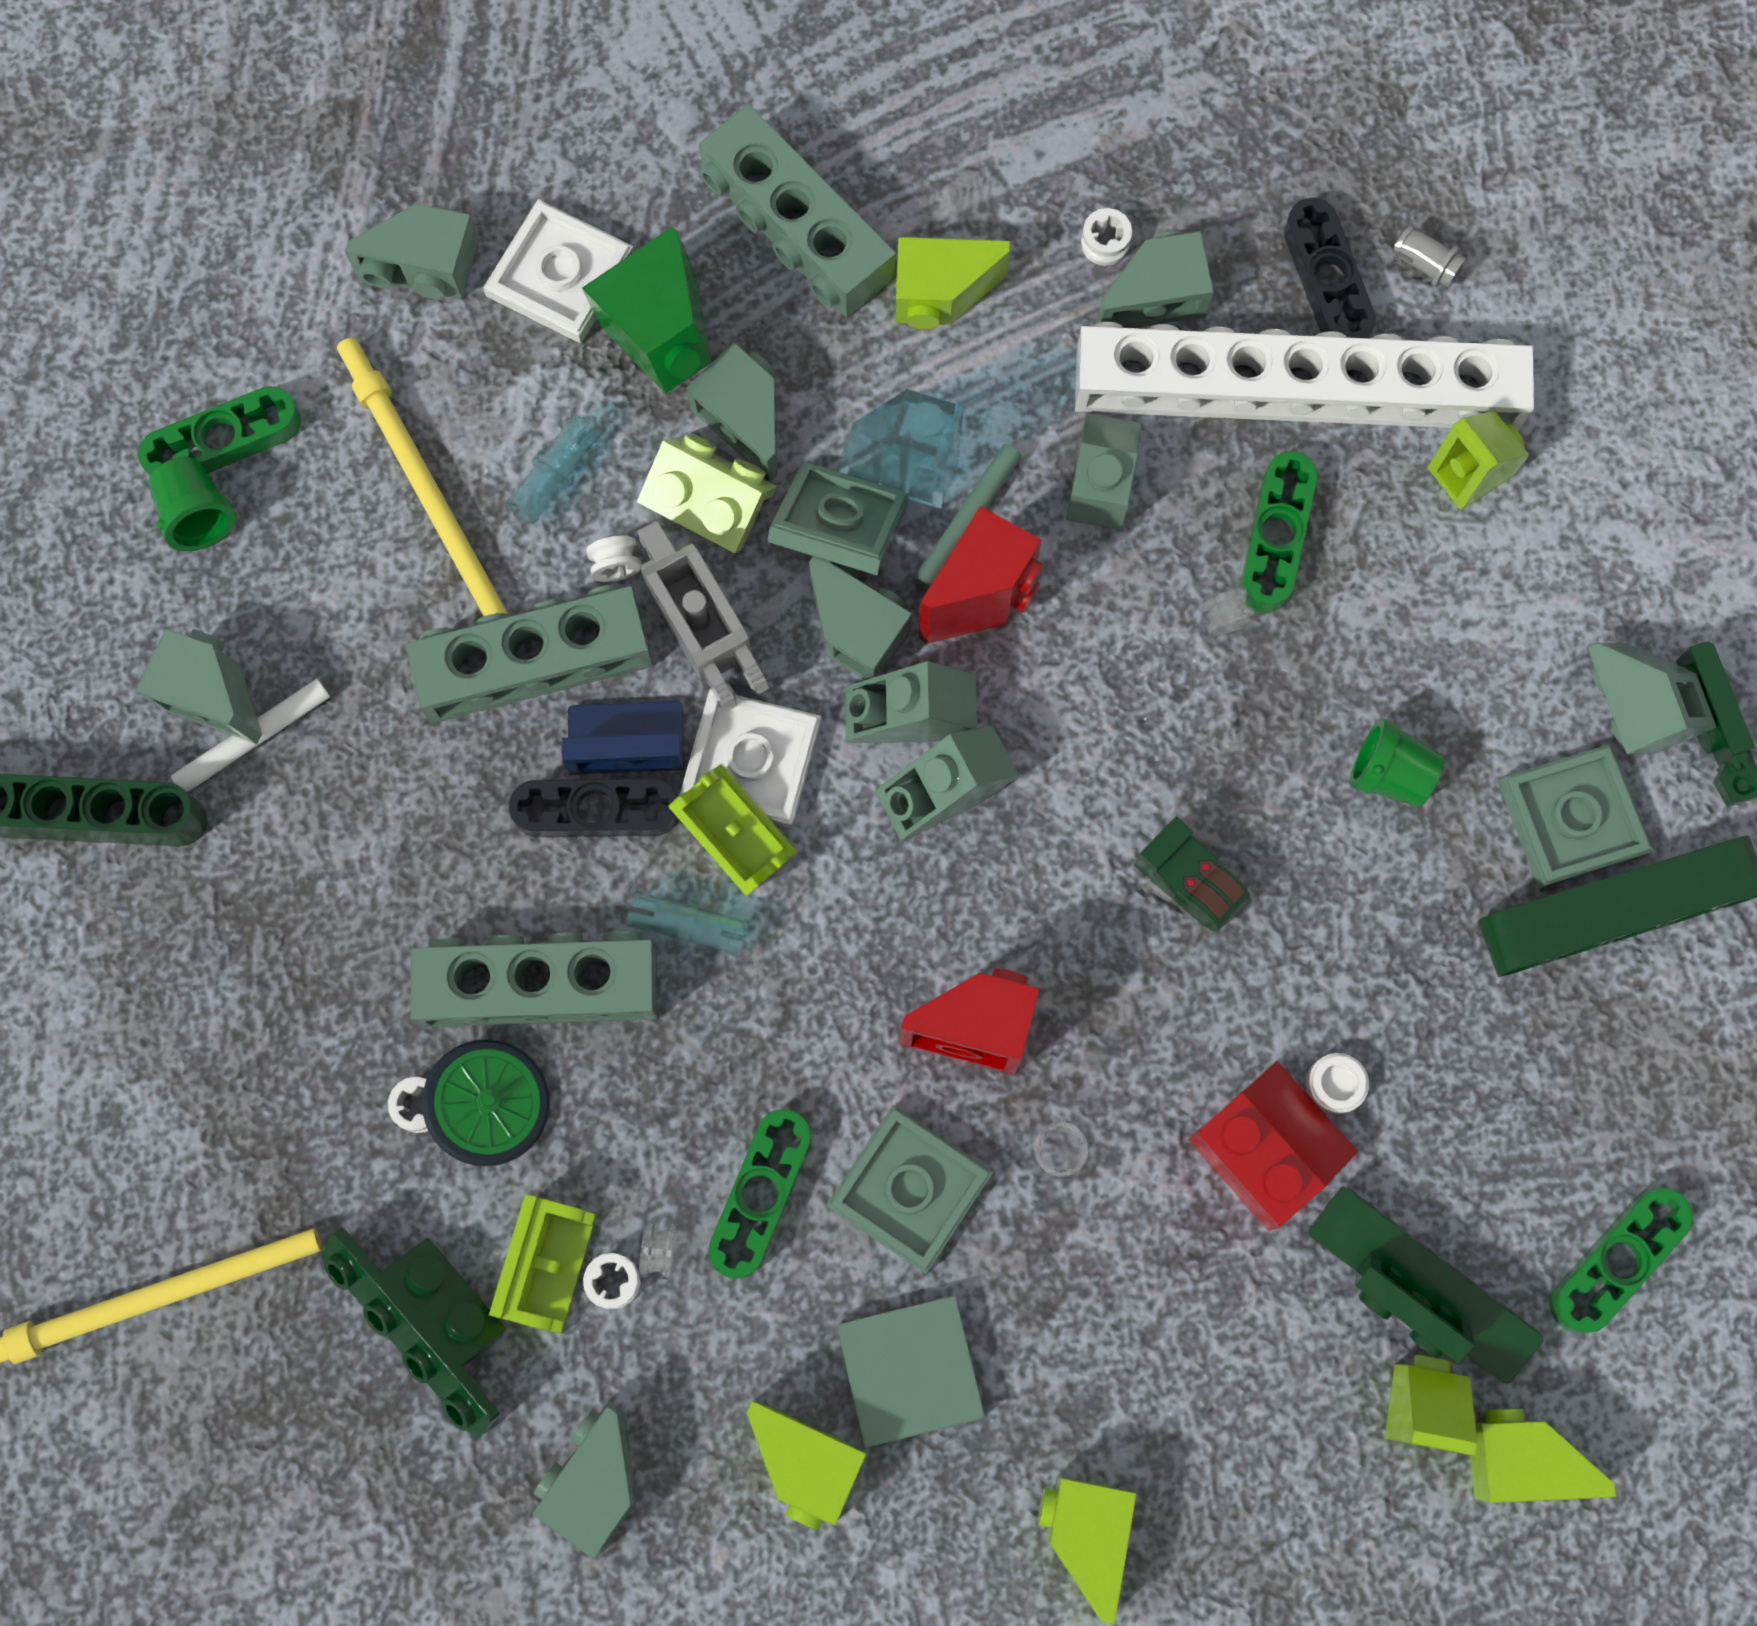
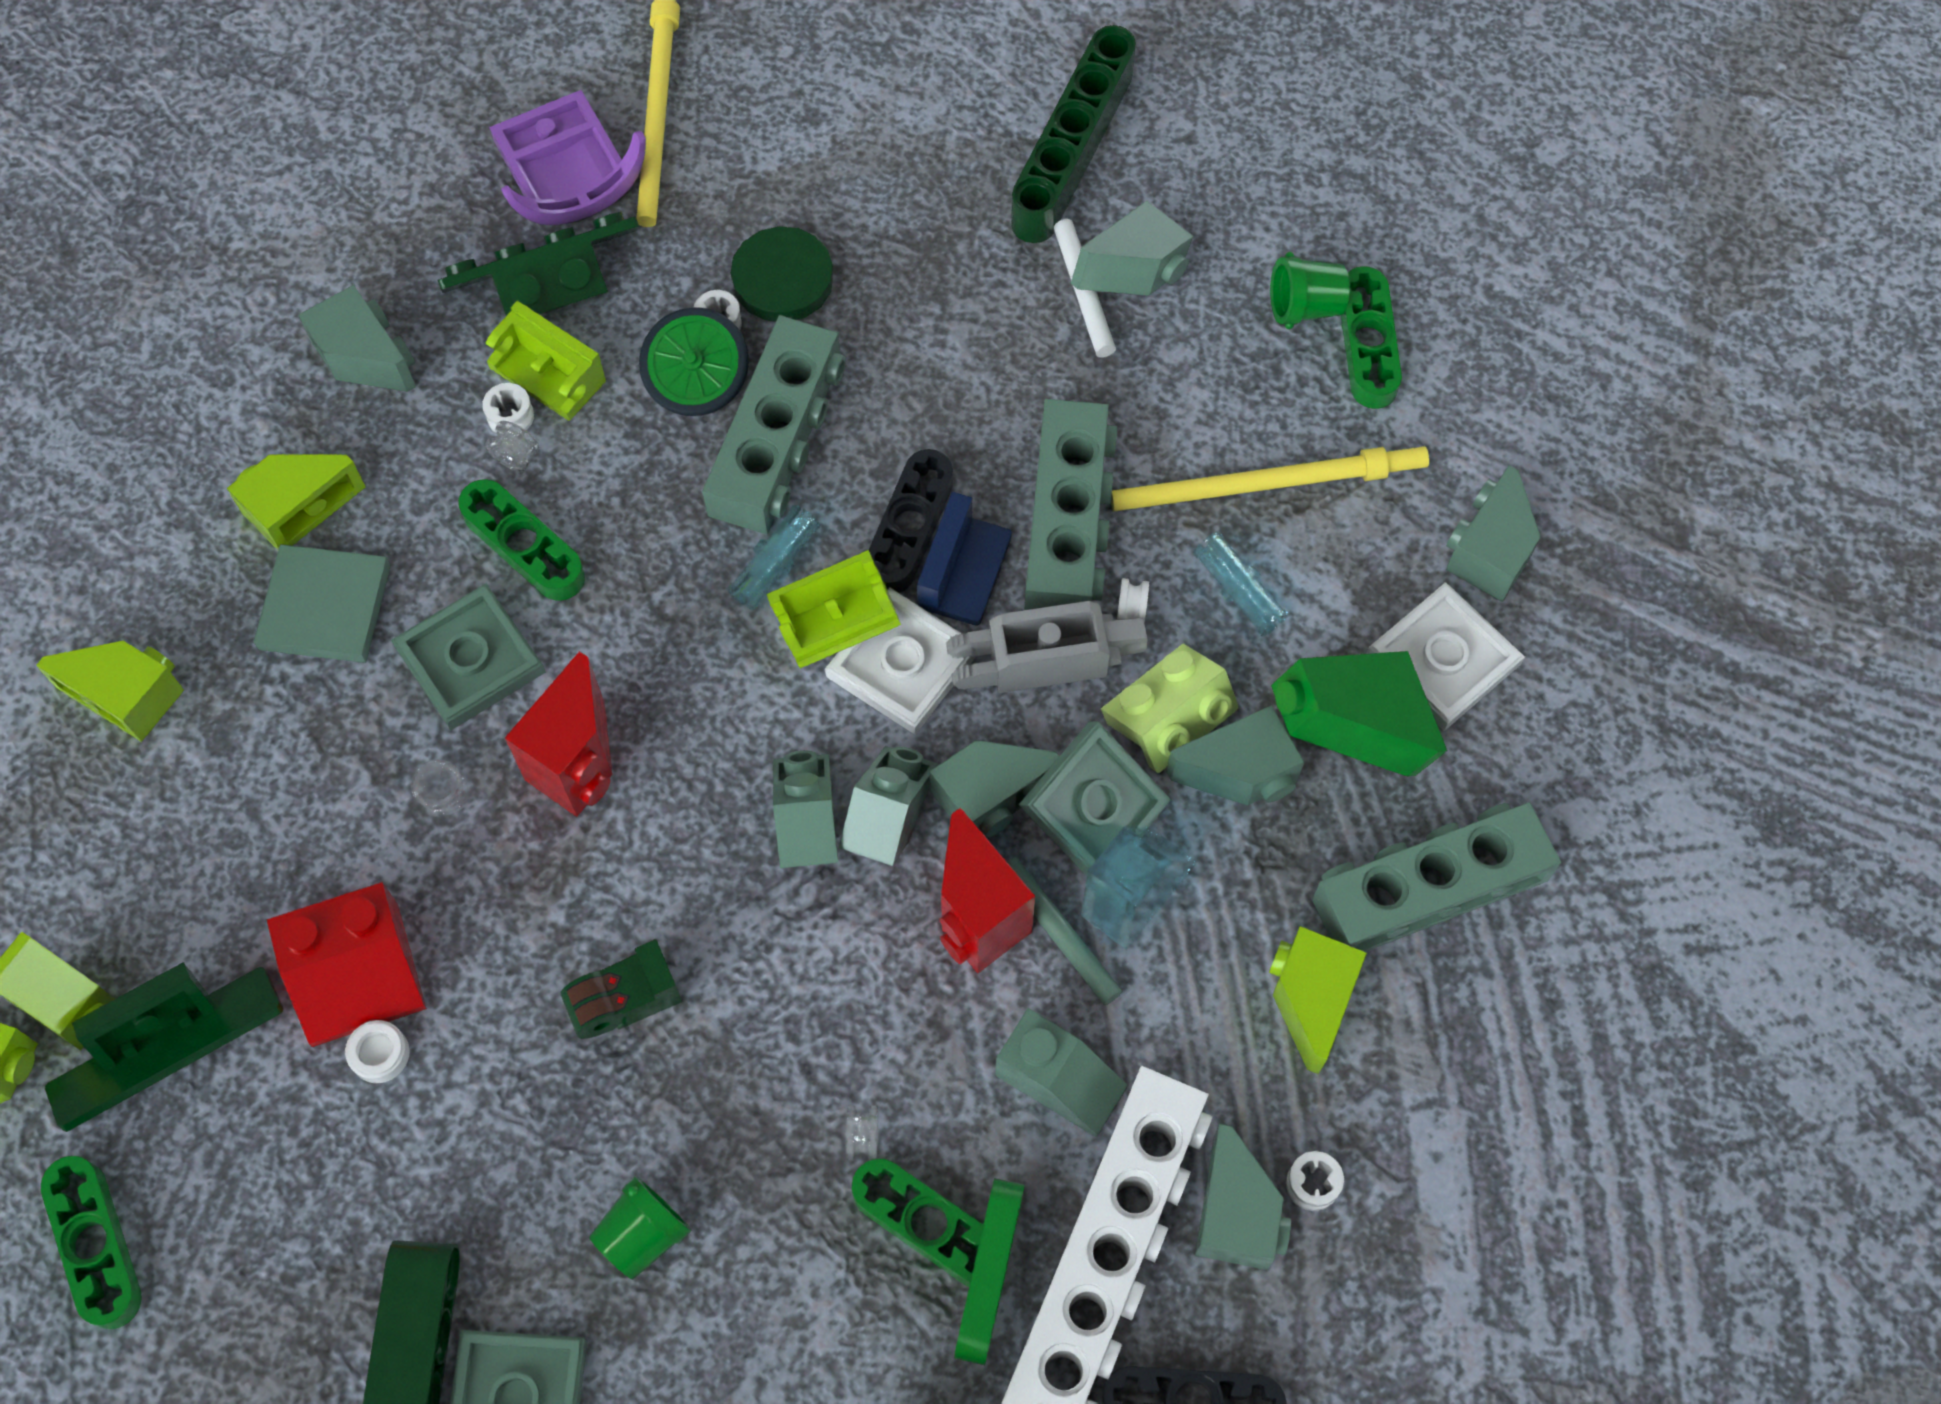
camera: 110 degrees right, 10 degrees down
none -> medium lavender piece [489,90,646,225]
none -> dark green tile [730,226,833,322]
none -> green beam [954,1178,1025,1366]

